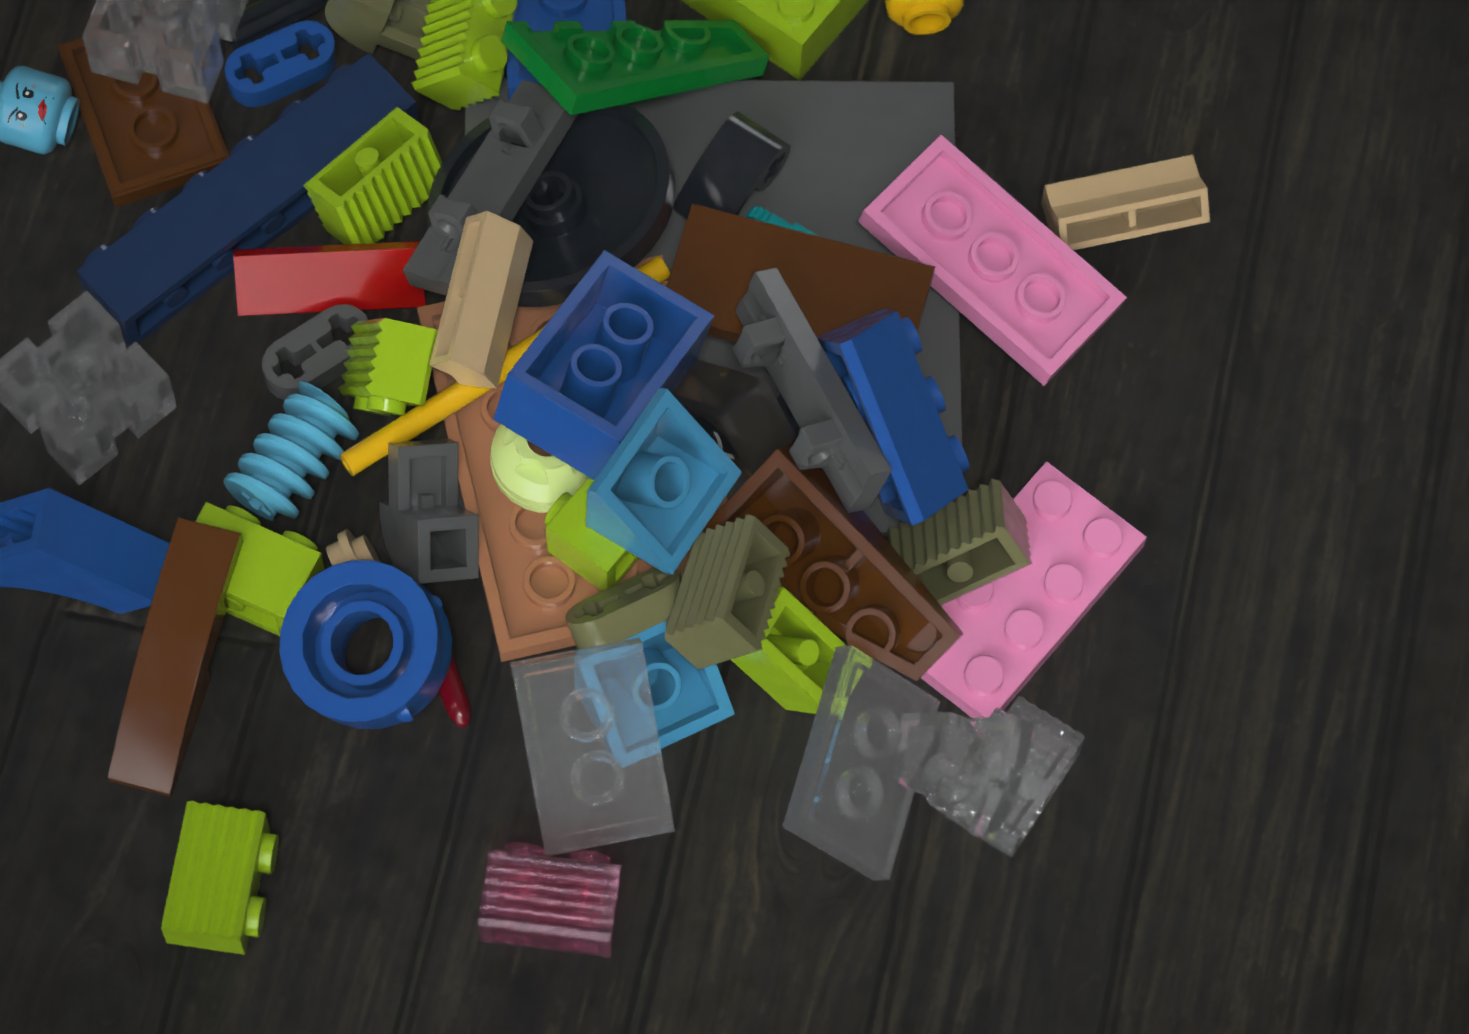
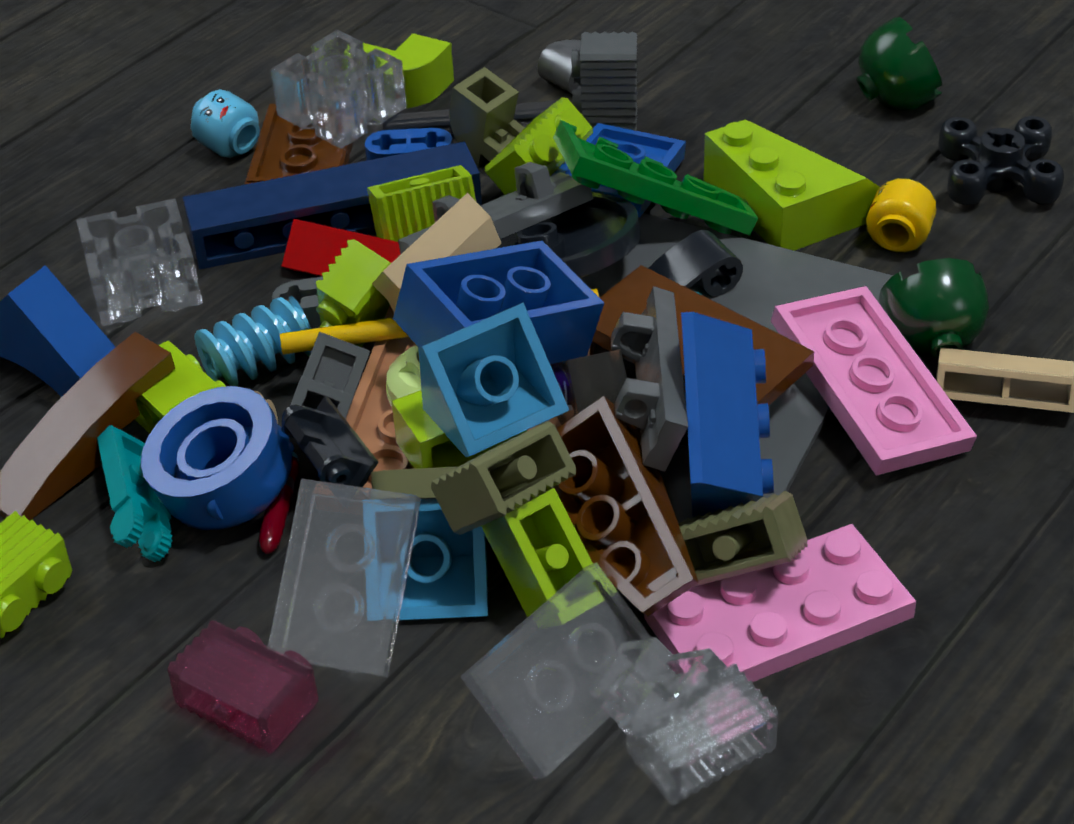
camera: 30 degrees right, 25 degrees down
none -> teal hinge [97,425,173,562]
none -> black hinge [282,396,379,509]
none -> dark green cylinder [878,258,989,359]

